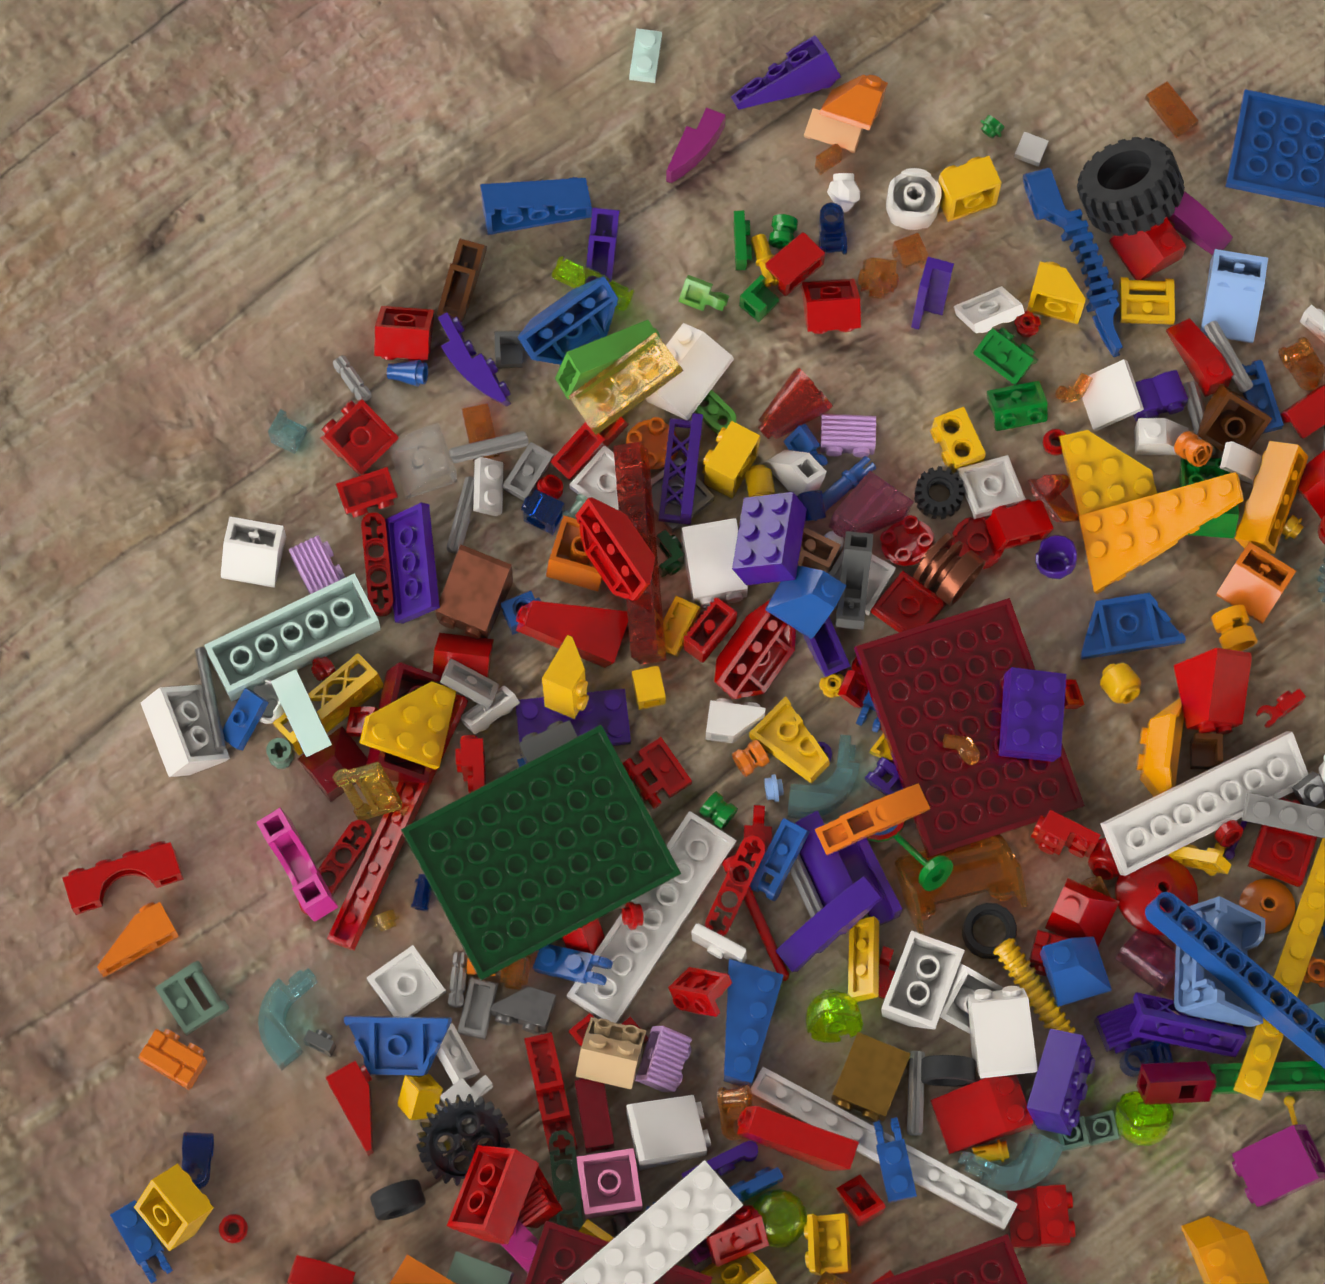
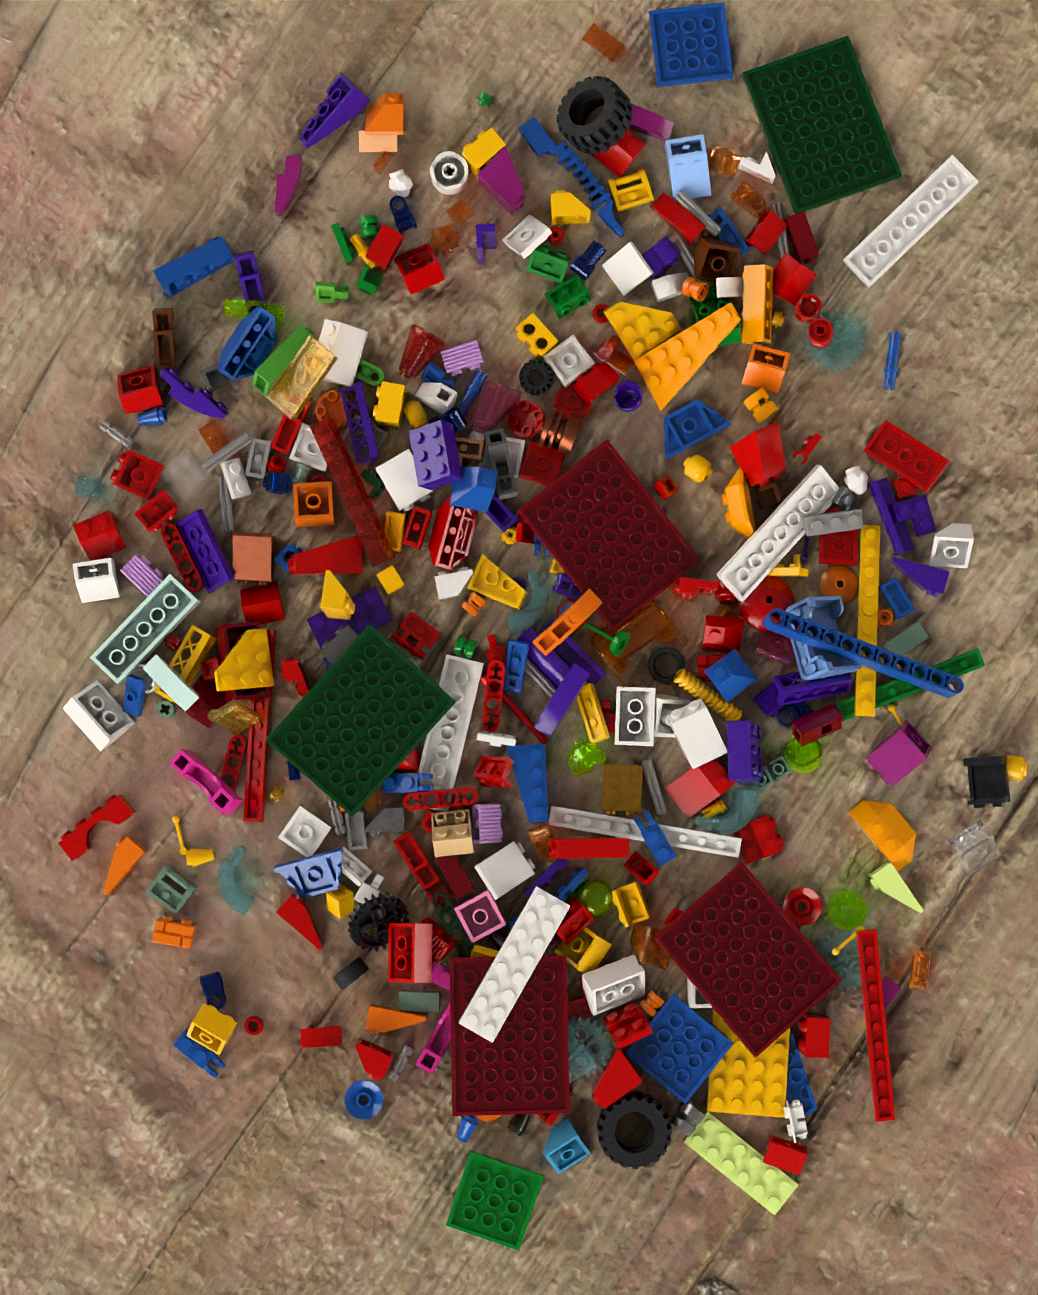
camera: 15 degrees left, 15 degrees up
flat silver bar [195,647,226,751] -> none
dark grey plate [303,1029,336,1057] -> none
light grey plate [440,659,499,708] -> none
white plate [461,686,520,735] -> none
red wedge [575,497,655,601] -> none
red plate [622,901,644,930] -> none
light aqua plate [629,28,662,83] -> none
light blue plate [764,774,784,802] -> none
black tyre [921,1055,975,1087] -> none
clear orange arm [943,734,980,765] -> none
dark purple brick [999,667,1066,762] -> none
white tile [1014,132,1049,167] -> none
clear orange arm [1055,372,1093,404] -> none
red tile [1214,820,1243,847] -> none
none -> red slope [73,511,127,561]
none -> yellow hinge [172,816,188,855]
none -> yellow cone [185,848,214,867]
none -> red beam [403,787,478,811]
none -> magenta slope [478,147,525,215]
none -> clear blue piece [570,240,607,280]
none -> clear orange panel [708,147,741,175]

